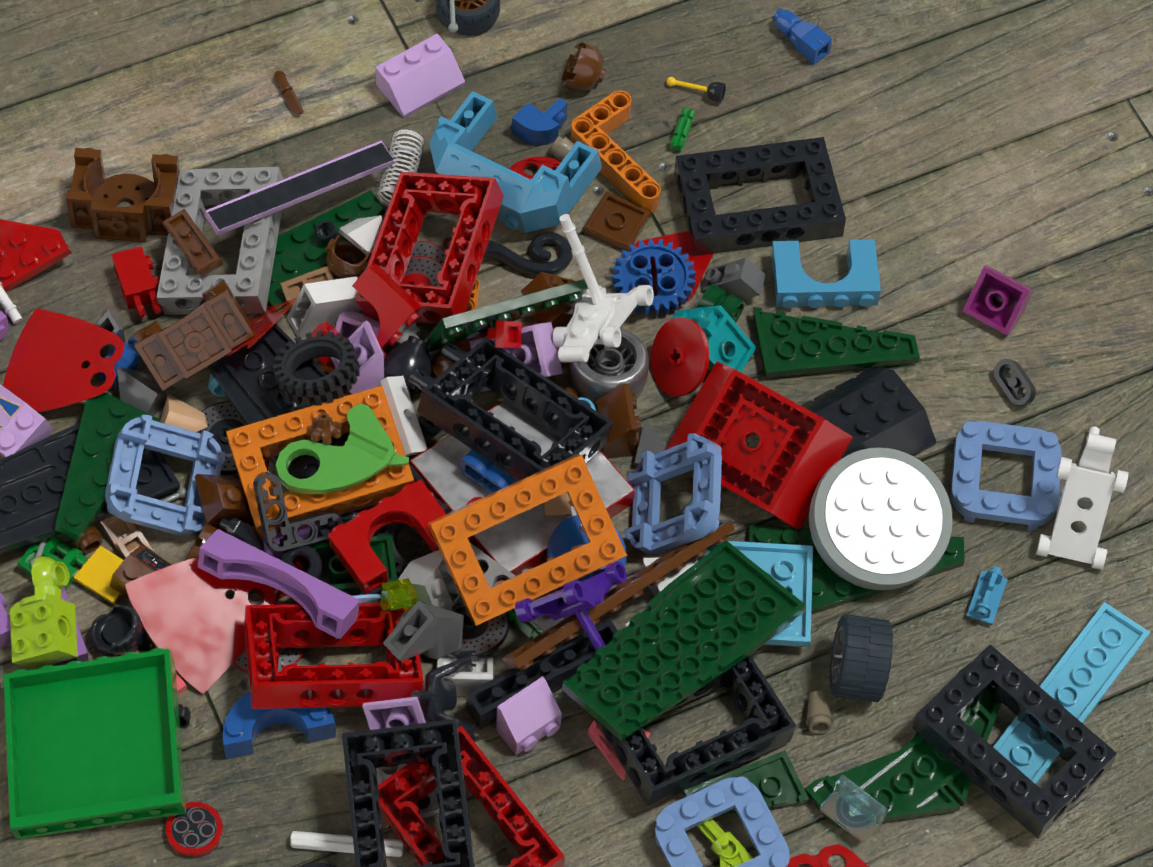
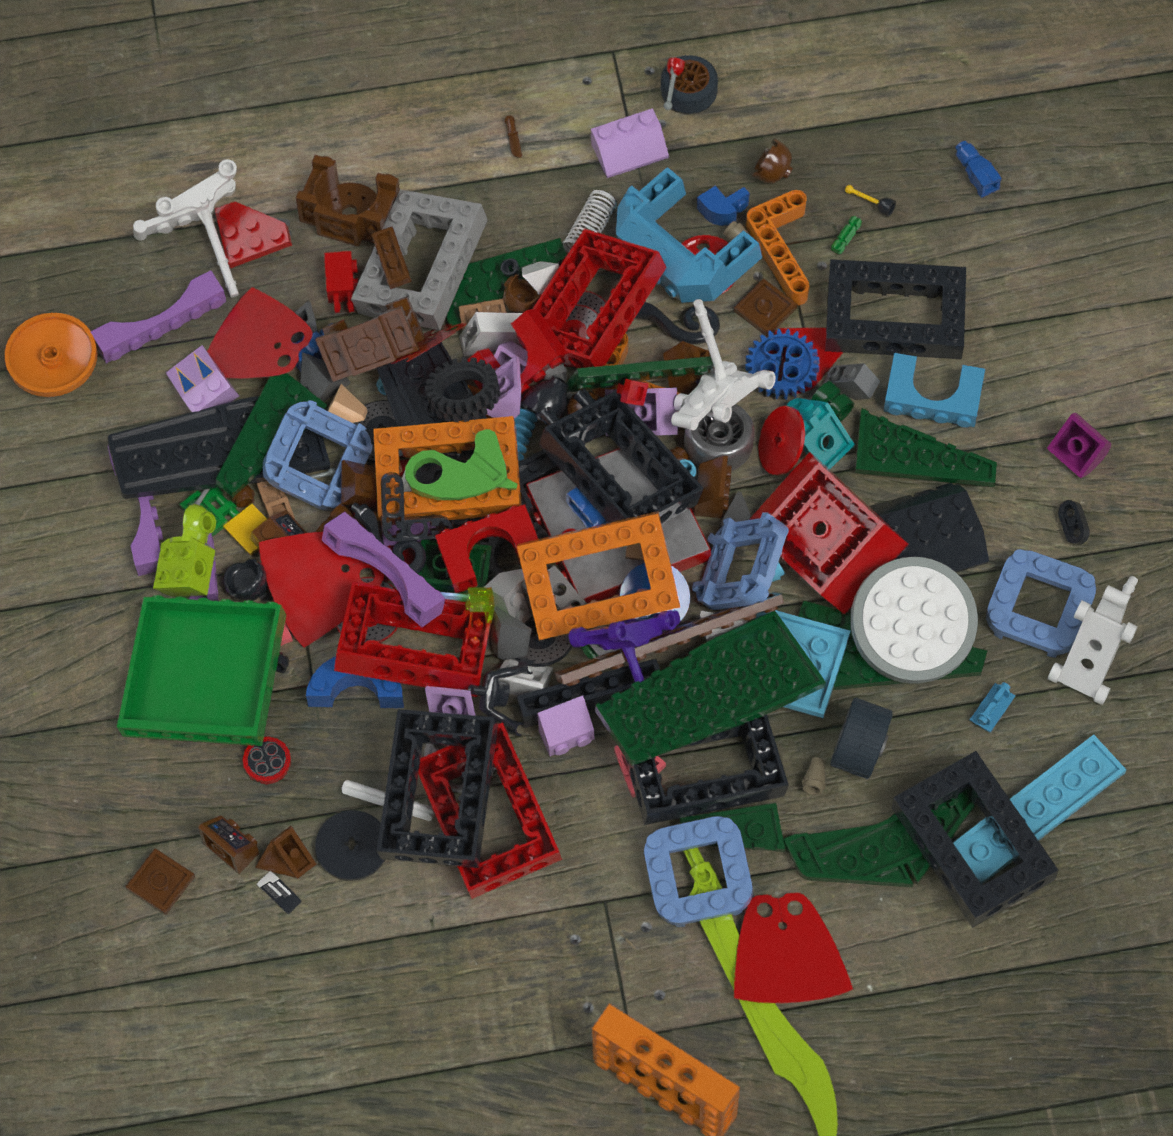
camera: 20 degrees right, 5 degrees up
black tile [204,141,394,236] -> none
reddish brown plant [306,413,342,445] -> none
white tile [380,376,427,456] -> none
dark grey slope [383,601,438,661] -> none
clear light blue panel [820,775,887,843] -> none

